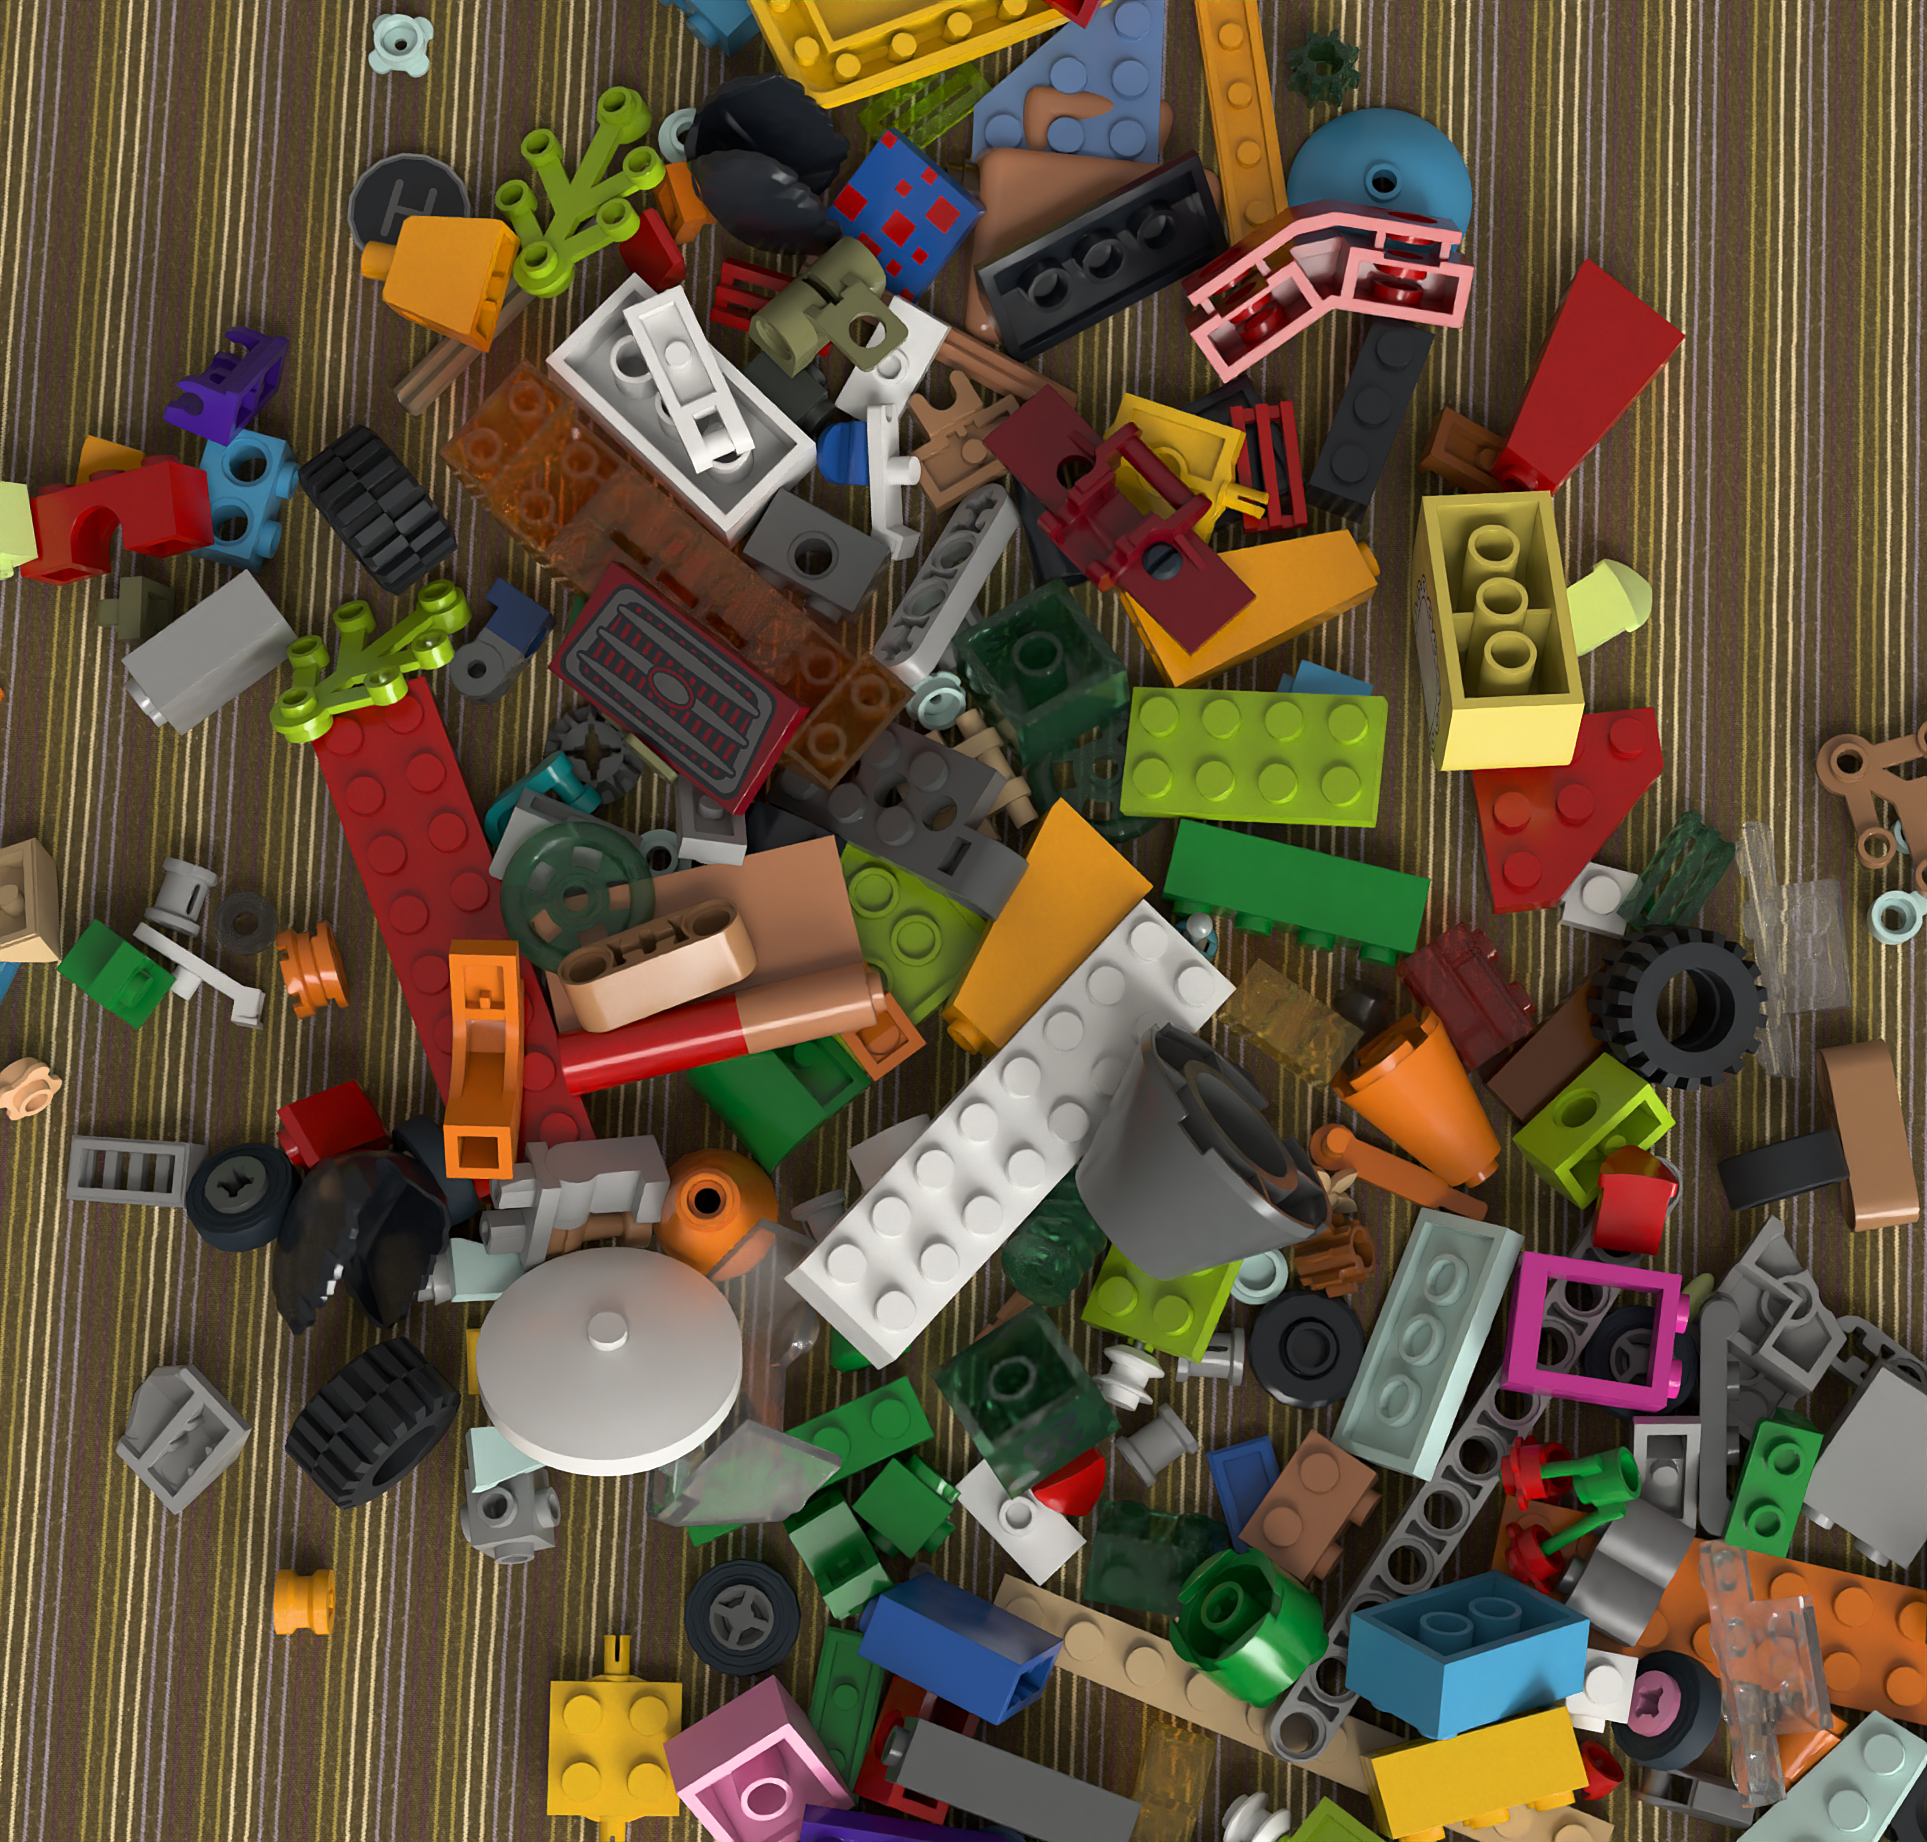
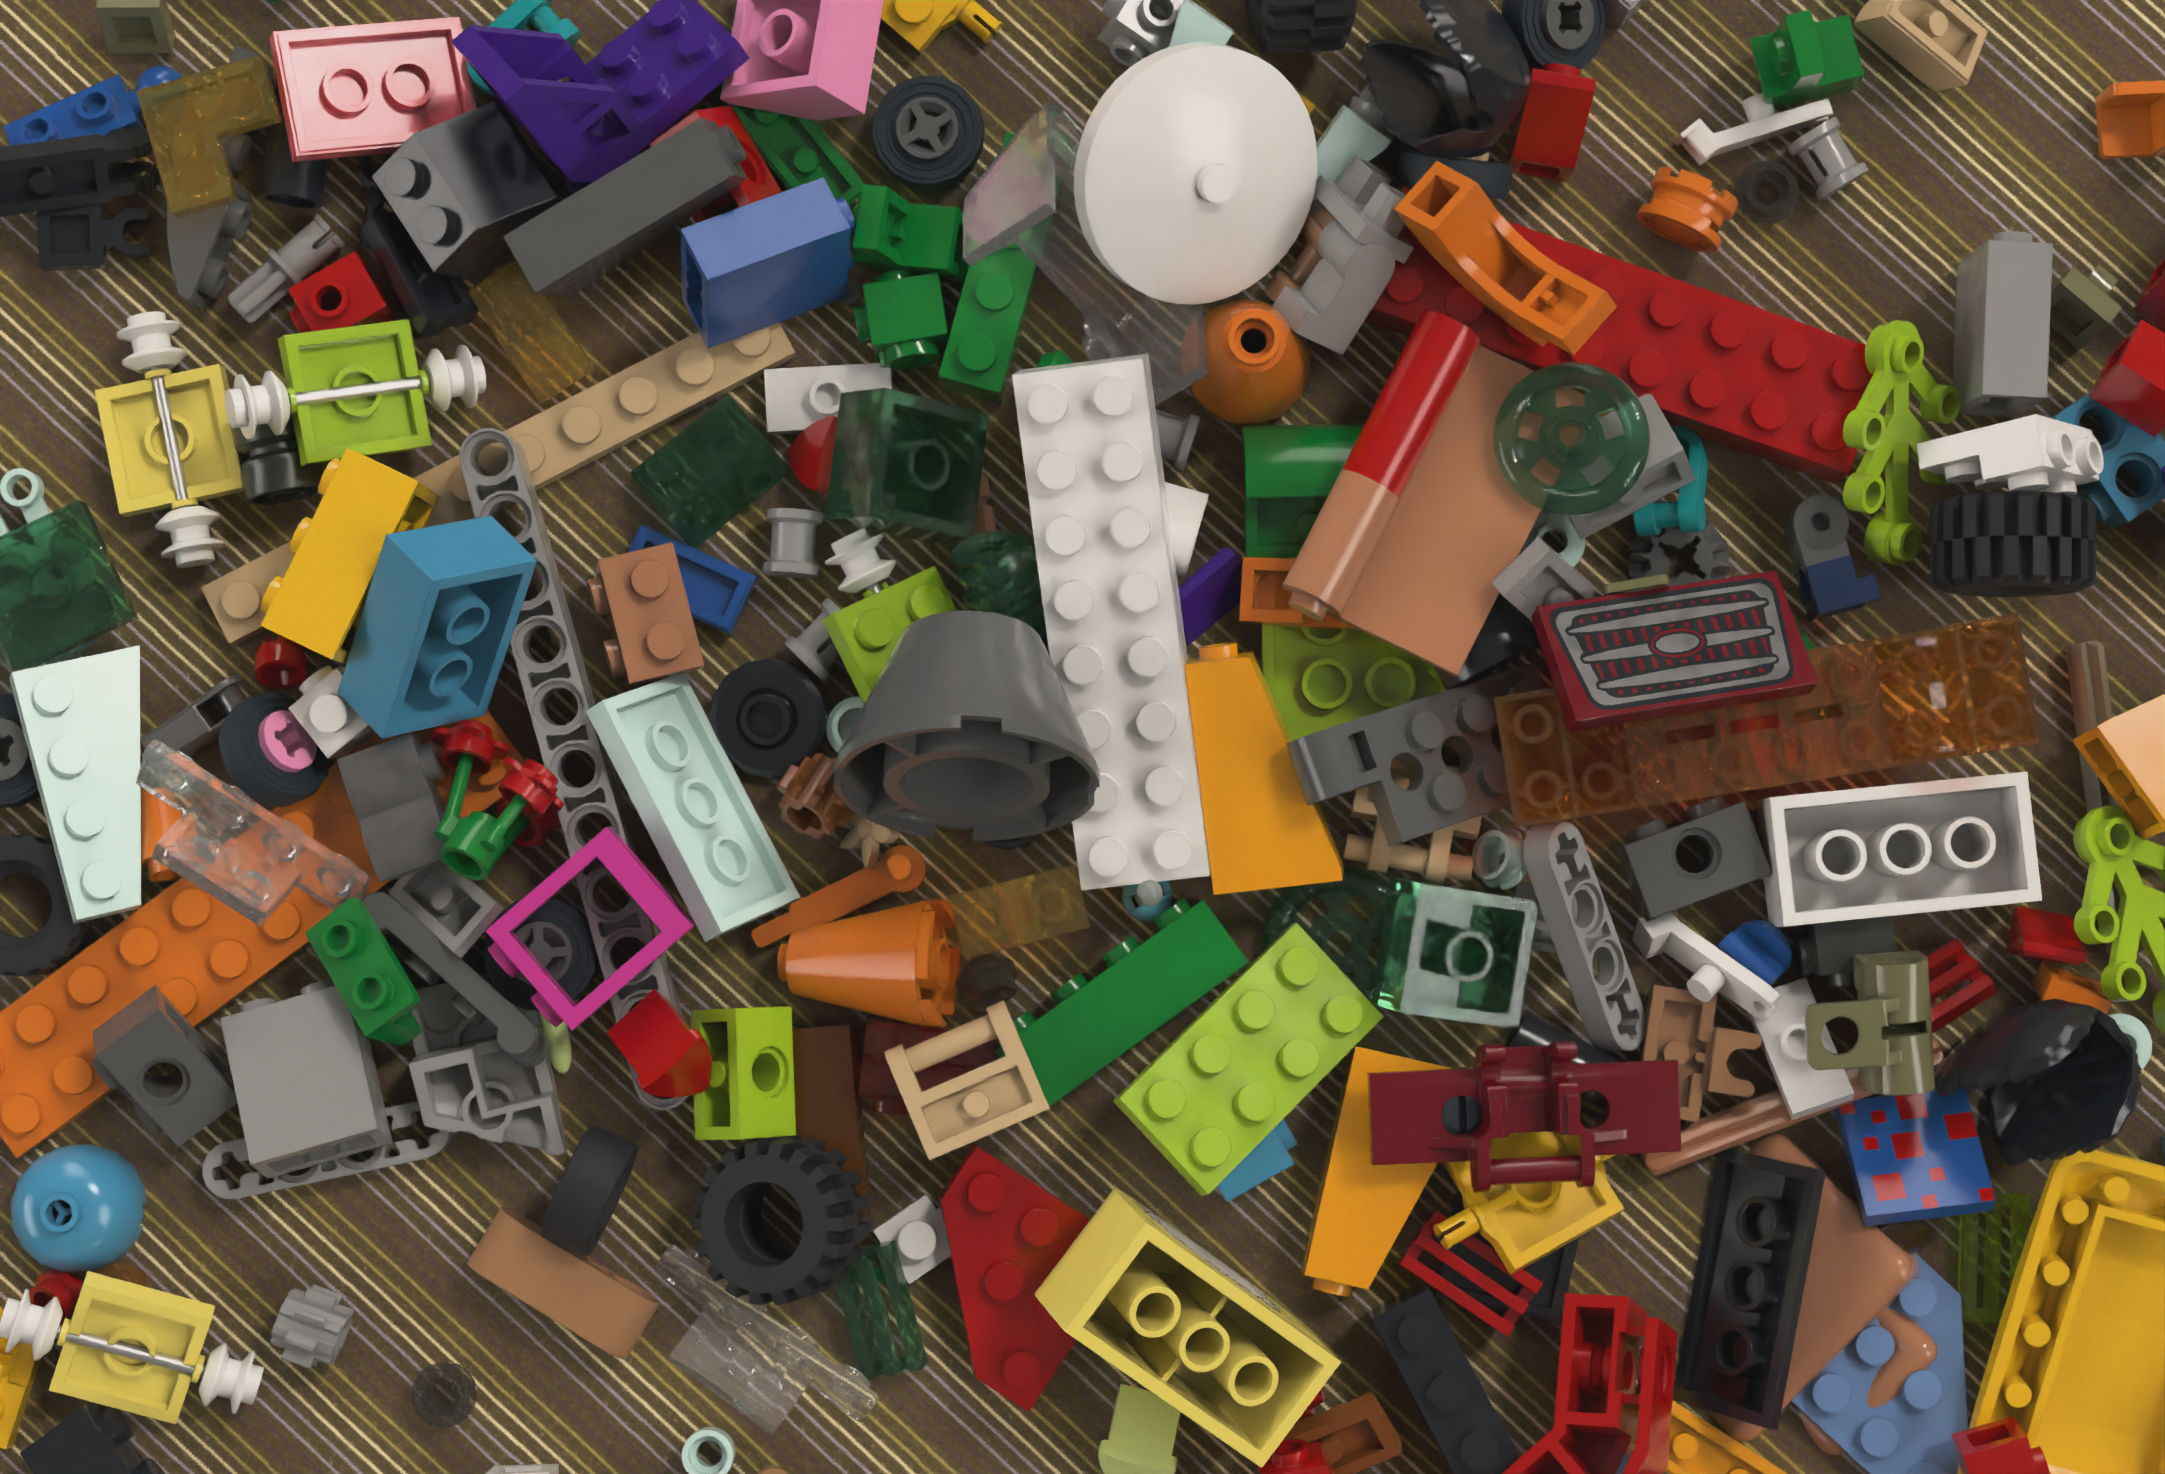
camera: 130 degrees right, 5 degrees up
medium nougat beam [557,898,758,1033] -> none
white plate [622,285,755,474] -> none
green brick [1169,1547,1329,1709] -> none
none -> tan plate [884,1000,1050,1160]
none -> dark purple slope [1178,547,1242,647]
none -> white plate [1916,414,2104,495]

